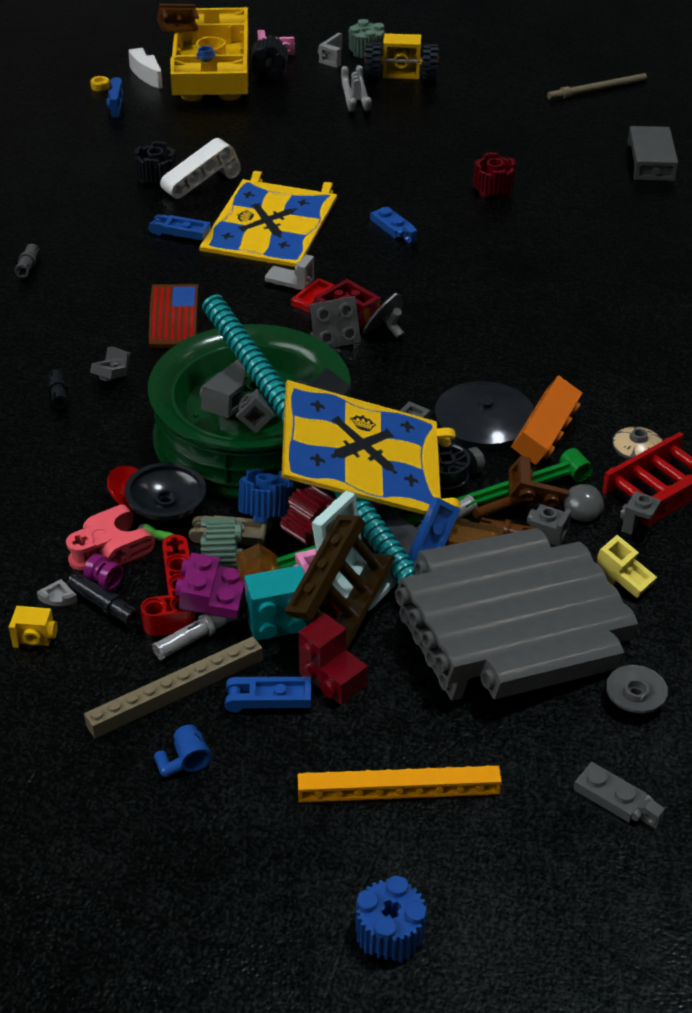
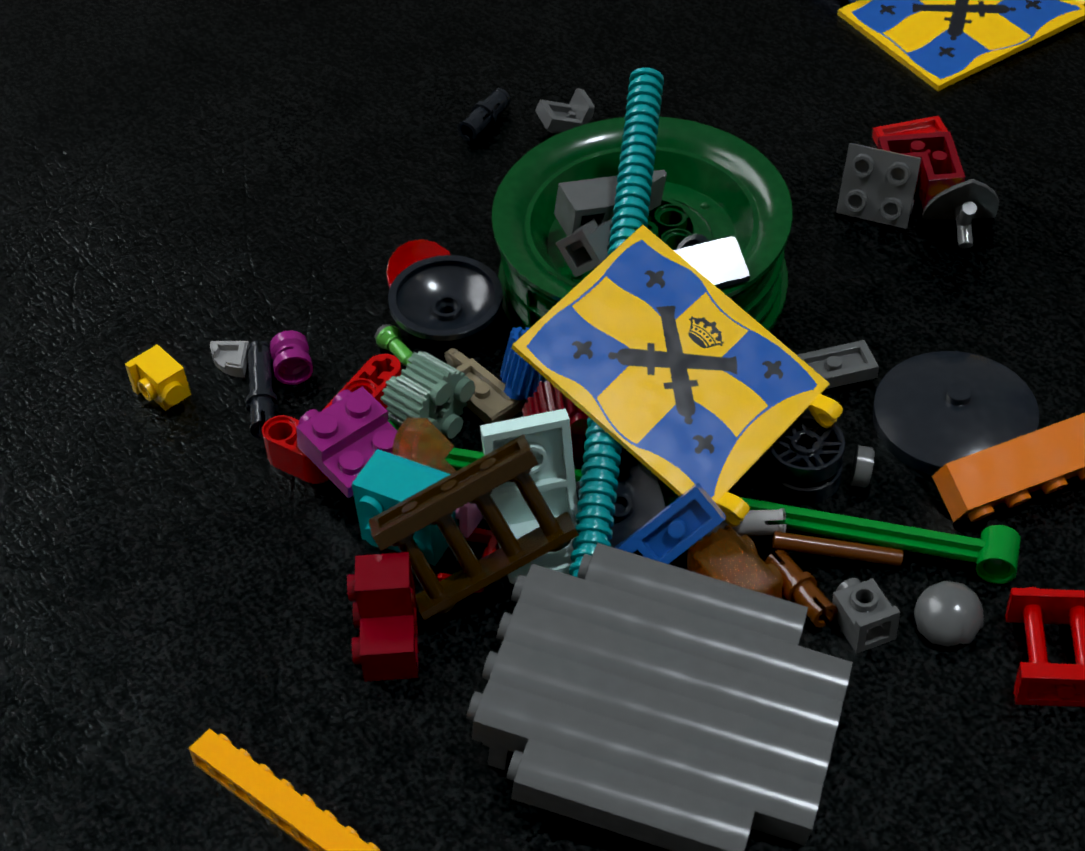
camera: 45 degrees right, 5 degrees up
coral piece [66,505,155,570] -> none
dark tan piece [84,637,263,739] -> none
slope [149,284,199,348] -> none
light grey pin [152,613,236,661] -> none
blue piece [154,725,212,777] -> none
blue plate [225,677,311,712] -> none
light grey bracket [265,254,314,290] -> none
reddish brown bracket [509,456,569,507] -> none
light yellow brick [597,535,657,598] -> none
dark grey bracket [620,491,660,535] -> none

